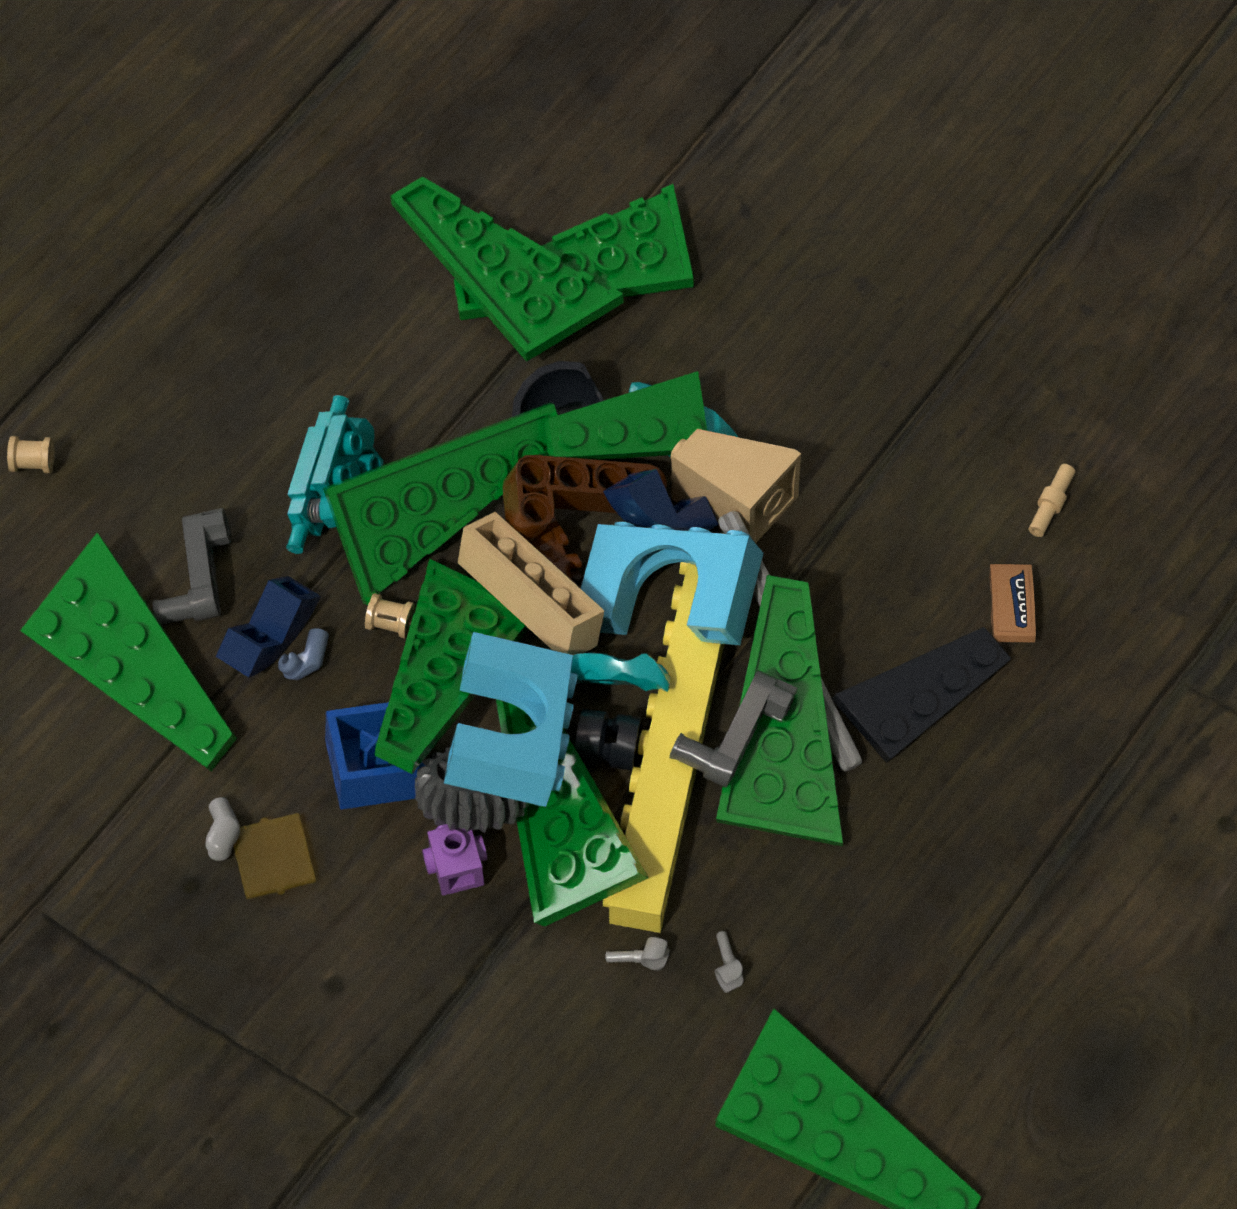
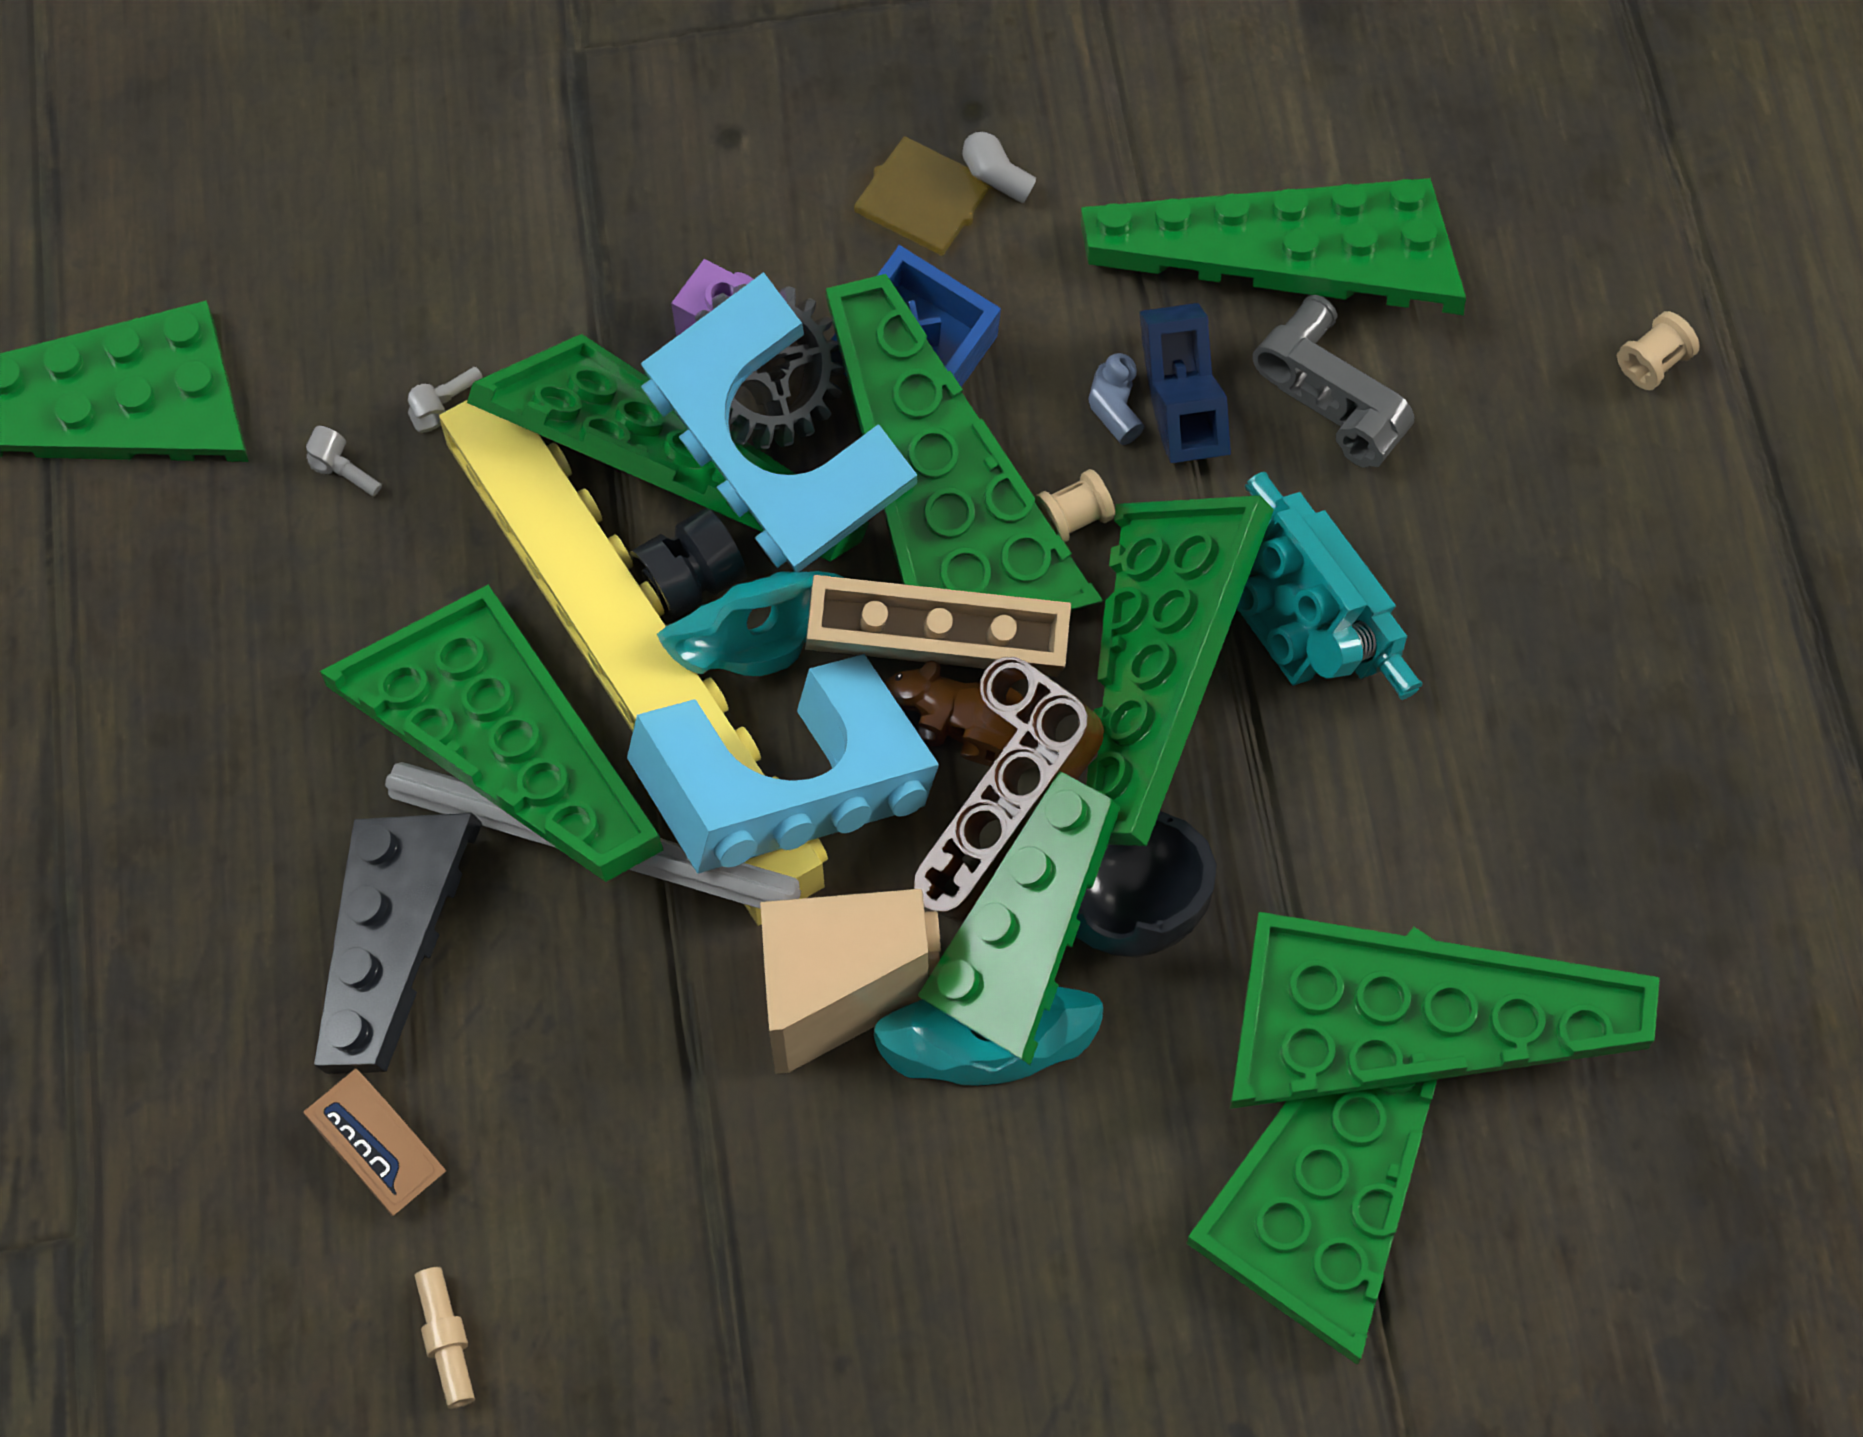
camera: 135 degrees right, 5 degrees up
dark blue brick [603,469,718,531] -> none
dark grey beam [669,670,798,788] -> none

